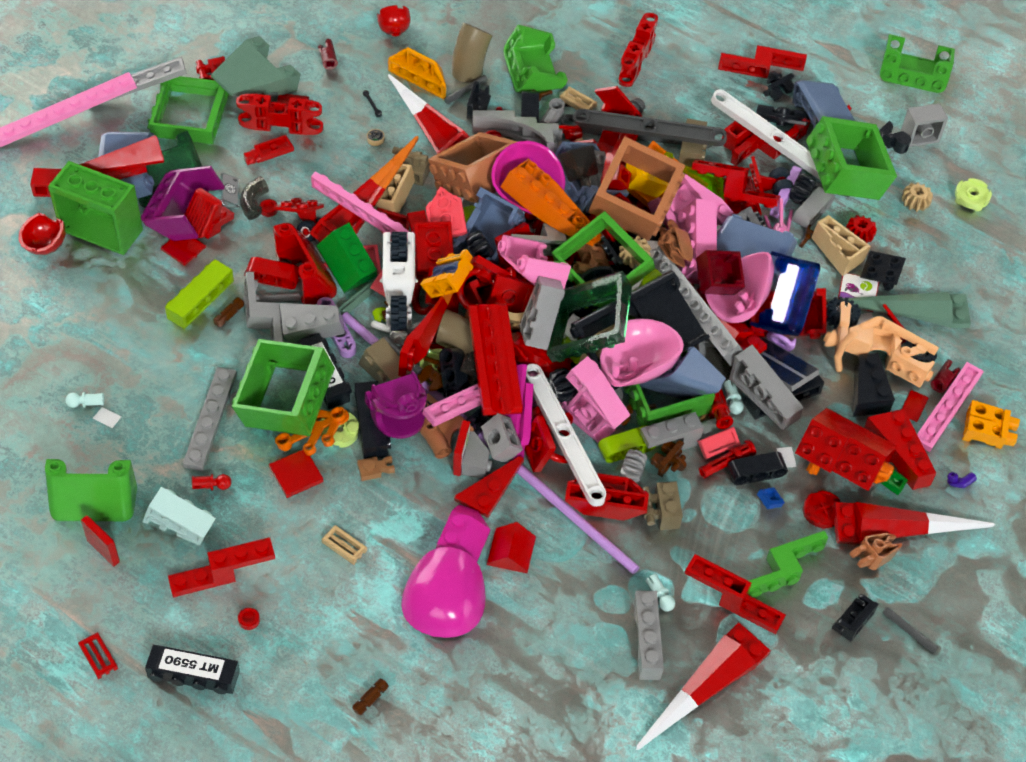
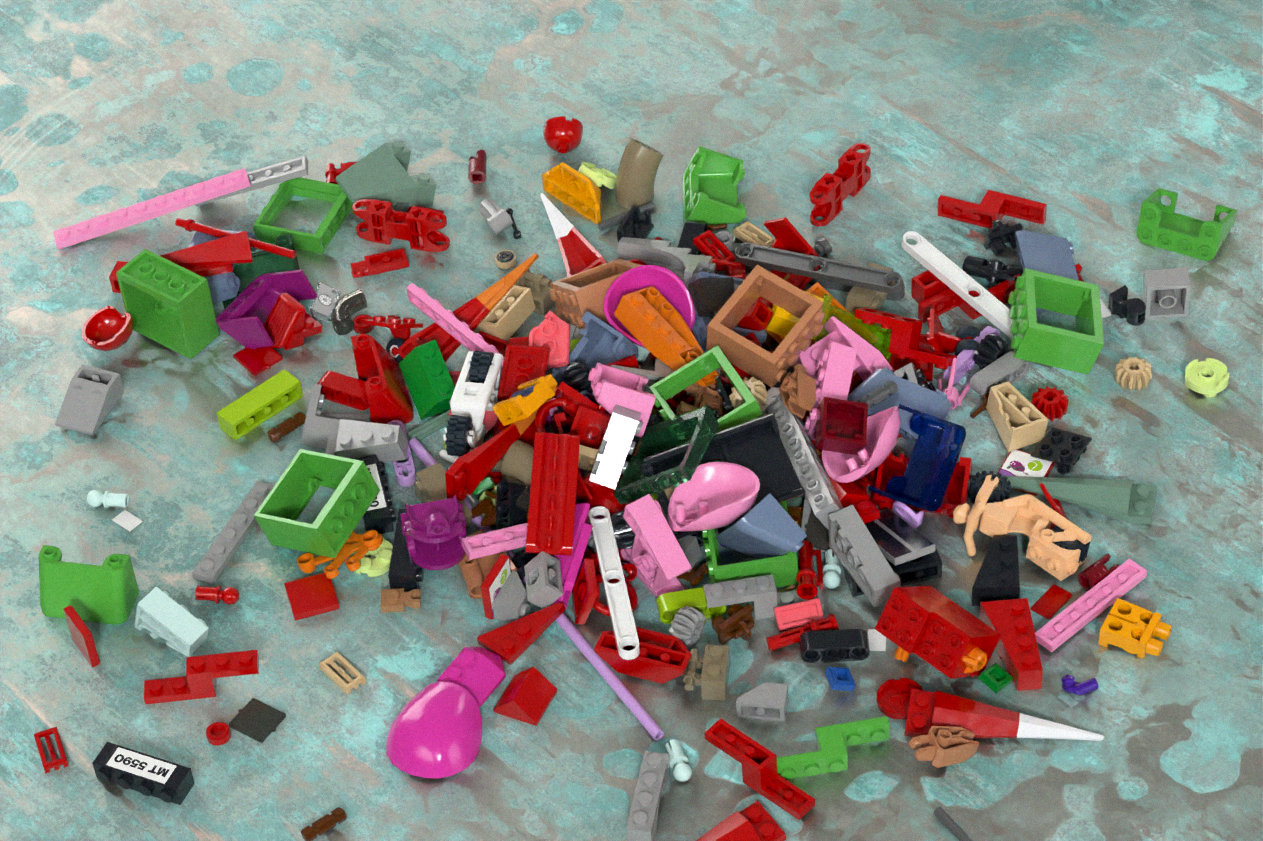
camera: 20 degrees right, 10 degrees down
black hinge [832,594,879,642] -> none
none -> light grey slope [55,365,124,435]
none -> red bar [175,218,296,259]
none -> clear smoke piece [229,698,286,743]
none -> light grey piece [478,199,513,235]
none -> yellowish green plate [578,162,617,189]
none -> red tile [693,230,736,270]
none -> light grey slope [736,682,789,722]
none -> dark grey axle [858,381,898,410]

